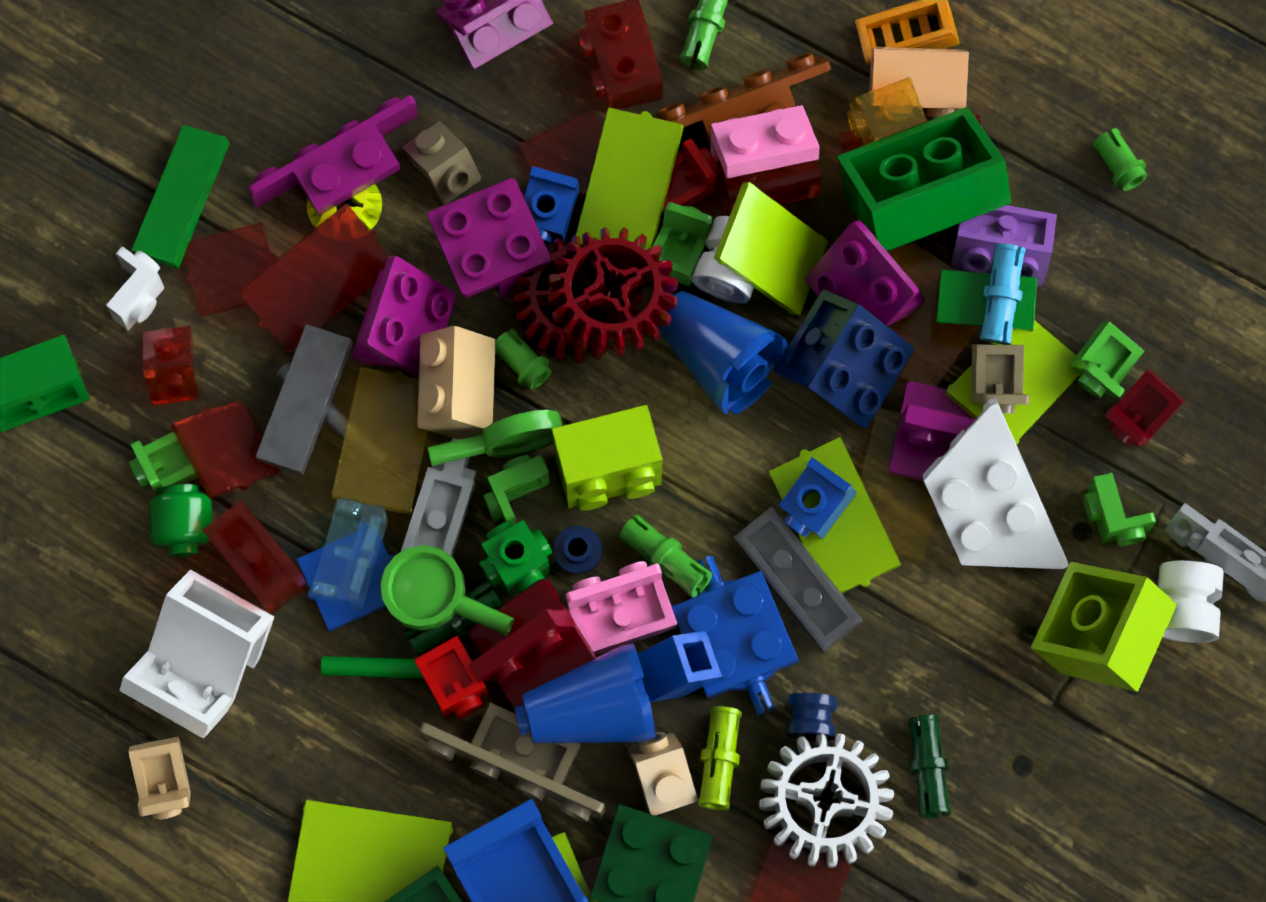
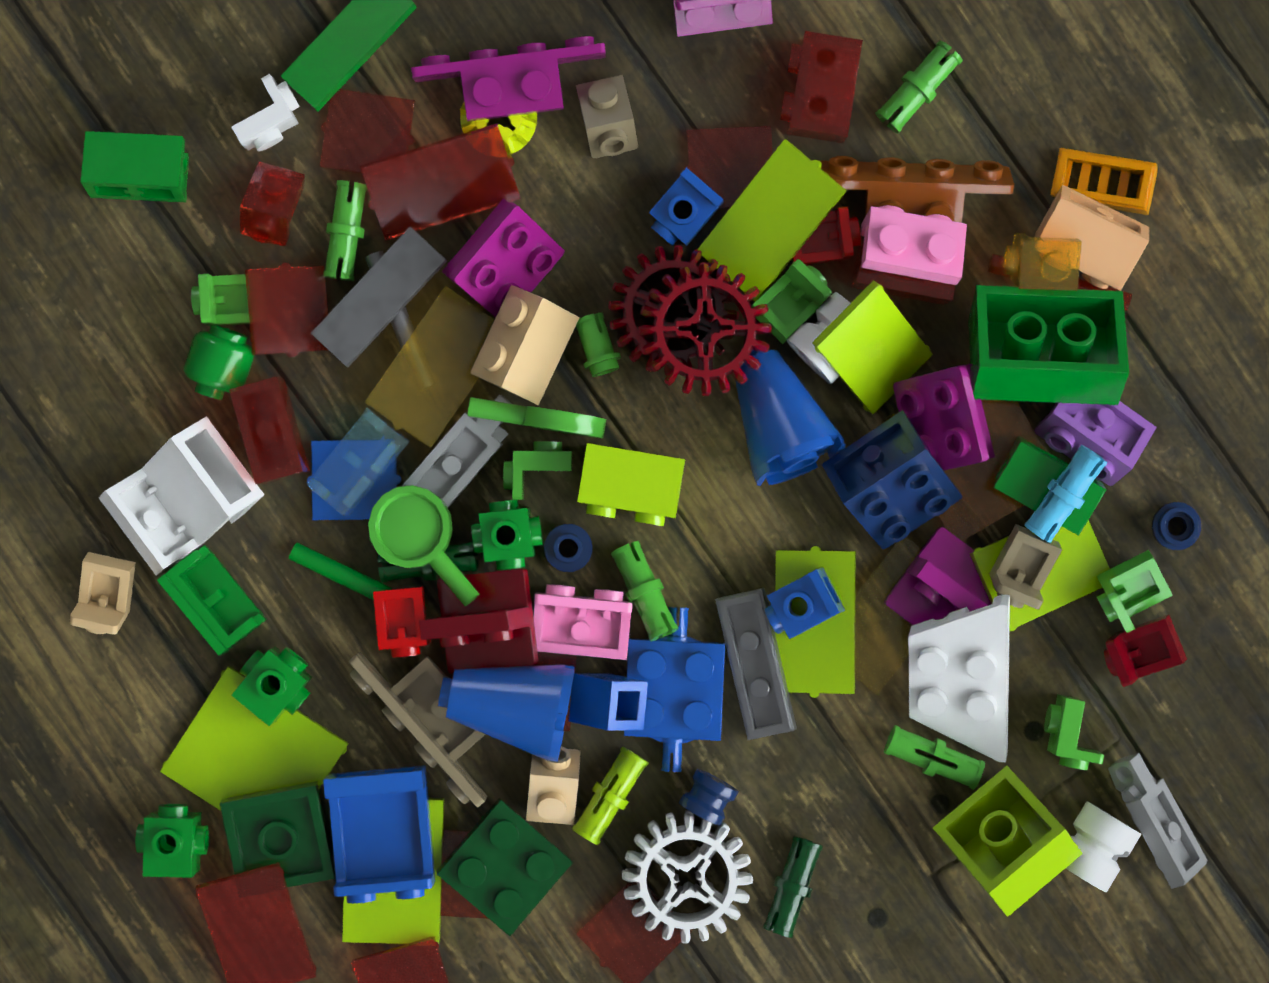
camera: 25 degrees right, 15 degrees up
magenta bracket [428,178,551,299] -> none
bright green pin [1092,128,1147,191] -> none
none -> green hinge [157,545,267,656]
none -> green brick [231,647,312,726]
none -> bright green pin [323,180,368,281]
none -> bright green pin [884,725,985,790]
none -> dark blue plate [1152,502,1201,550]

